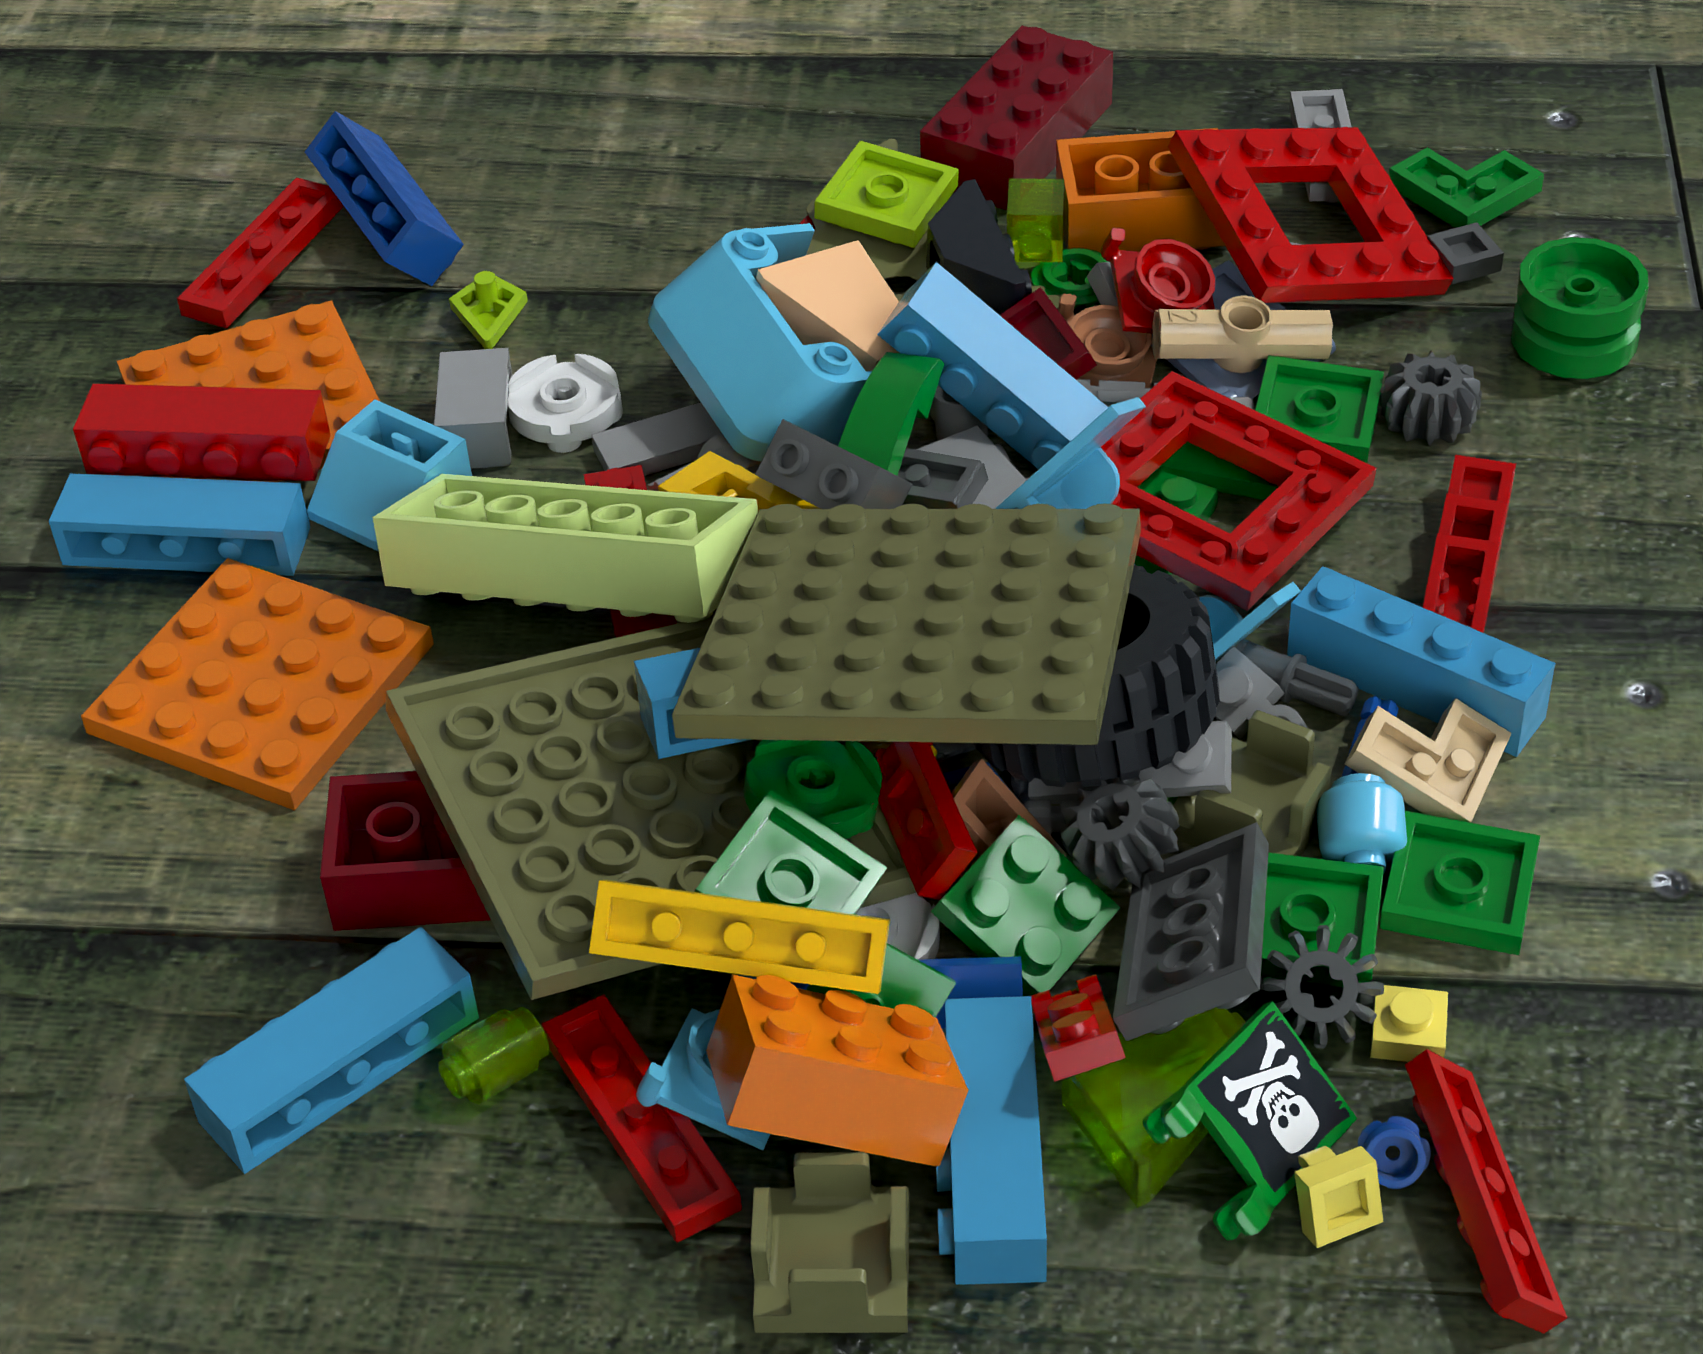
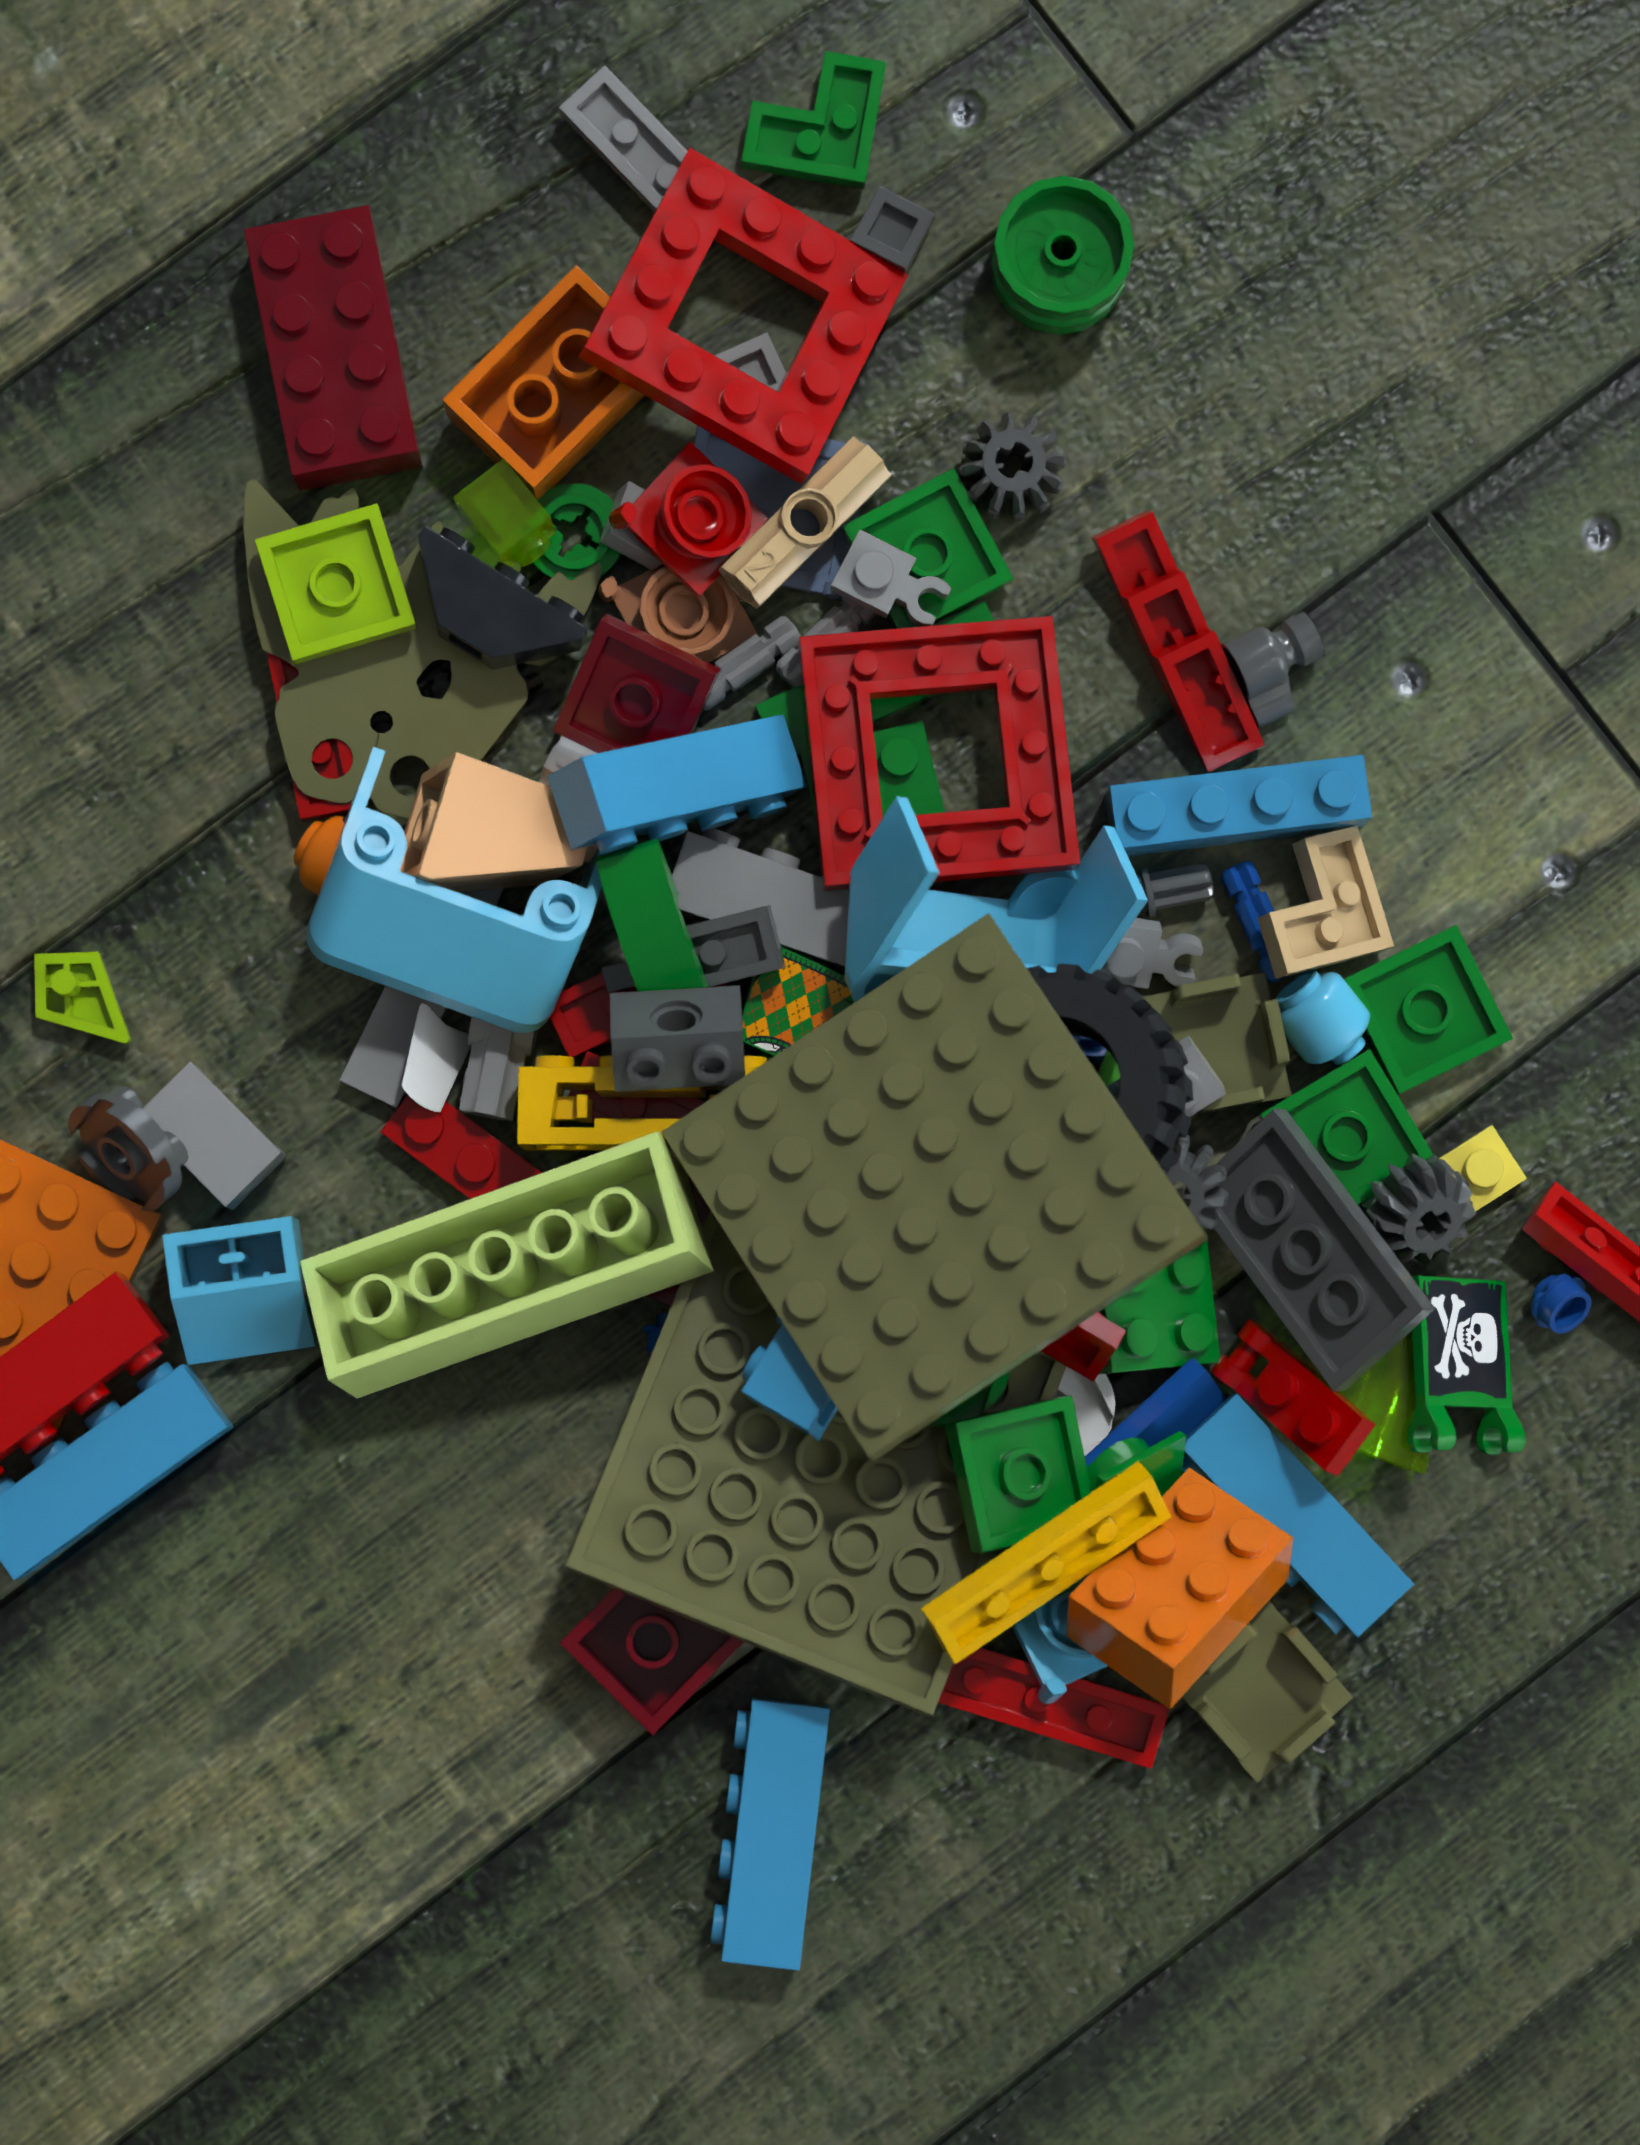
camera: 55 degrees left, 40 degrees up
orange plate [81,558,434,811] -> none
clear neon green brick [438,1007,549,1105] -> none
white plate [507,354,623,453] -> none
light yellow tile [1295,1146,1383,1248] -> none
none -> dark grey plate [68,1085,188,1211]
none -> white sticker [401,1003,471,1112]
none -> light grey plate [830,530,951,627]
none -> dark grey piece [1221,612,1325,729]

